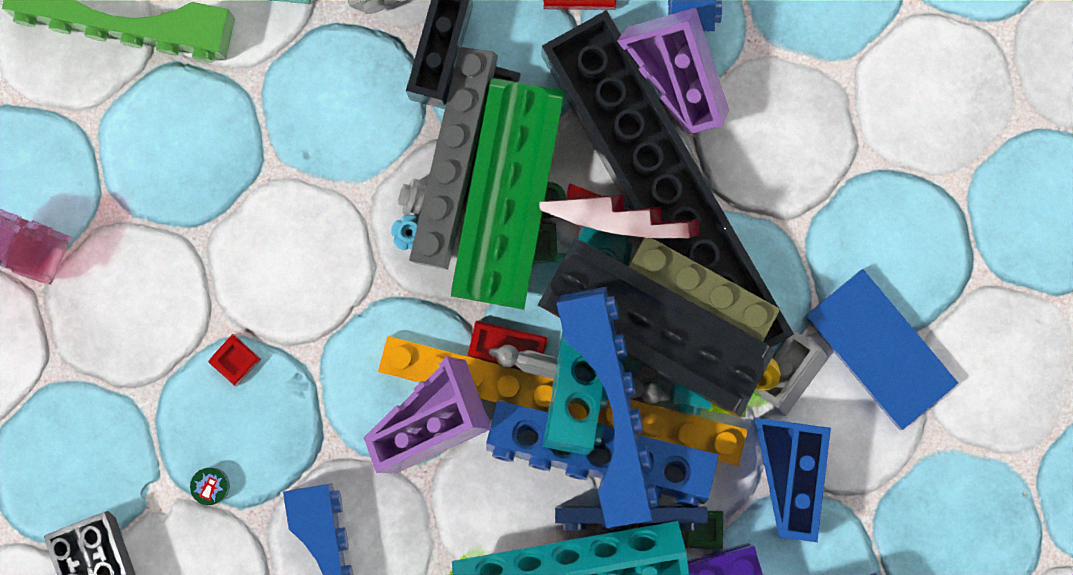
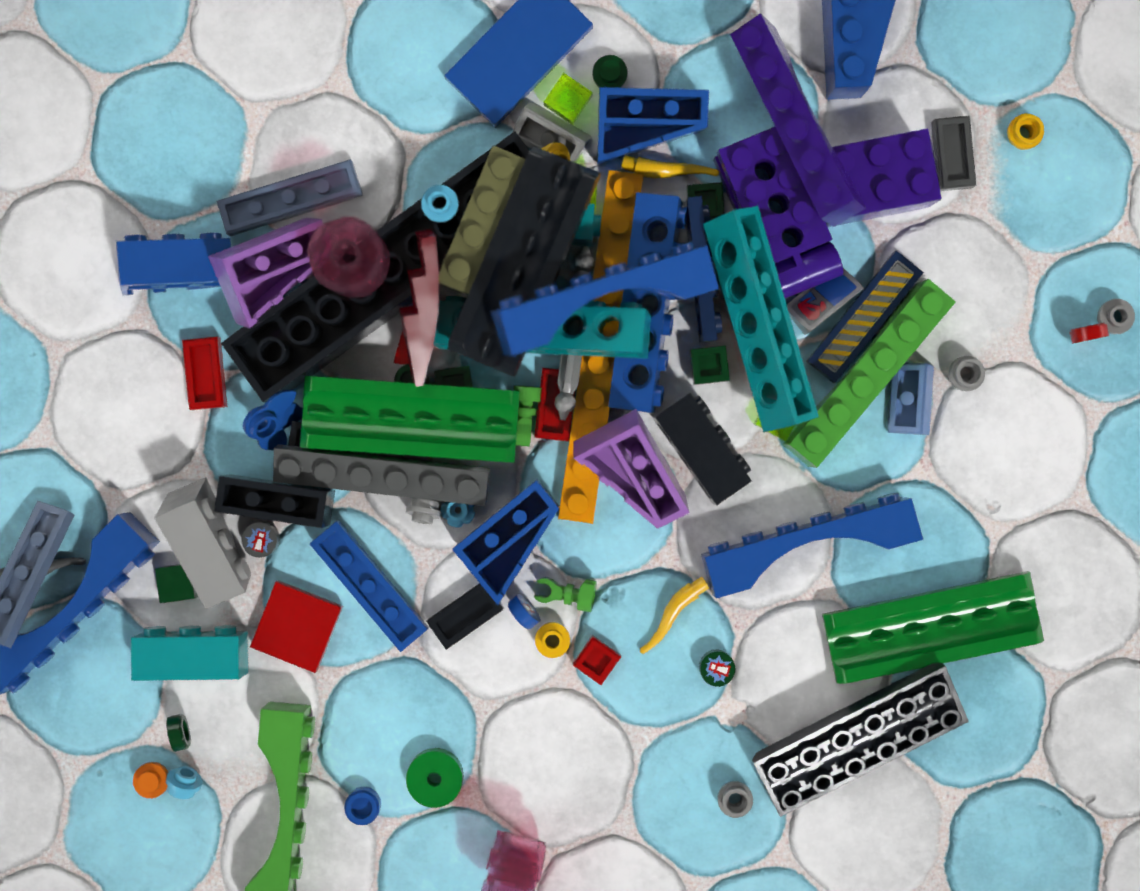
camera: 95 degrees left, 5 degrees up
none -> sand blue tile [216,159,363,236]
none -> dark grey tile [242,522,280,558]
none -> blue plate [243,390,303,450]
none -> red tile [250,580,343,673]
none -> clear pink brick [307,216,390,298]
none -> blue plate [310,520,429,652]
none -> blue tile [344,787,381,825]
none -> green piece [406,748,464,808]
none -> medium azure plate [421,185,459,223]
none -> black tile [426,583,504,650]
none -> blue wedge [452,479,560,605]
none -> blue tile [508,594,541,629]
none -> bright green piece [513,385,541,447]
none -> bright green piece [534,577,597,612]
none -> yellow plate [535,622,570,658]
none -> clear neon green plate [544,72,593,125]
none -> dark green plate [592,55,628,88]
none -> yellow animal [621,155,719,179]
none -> yellow animal [640,576,709,654]
none -> black brick [653,393,752,506]
none -> dark green plate [689,345,730,385]
none -> light grey plate [717,781,753,818]

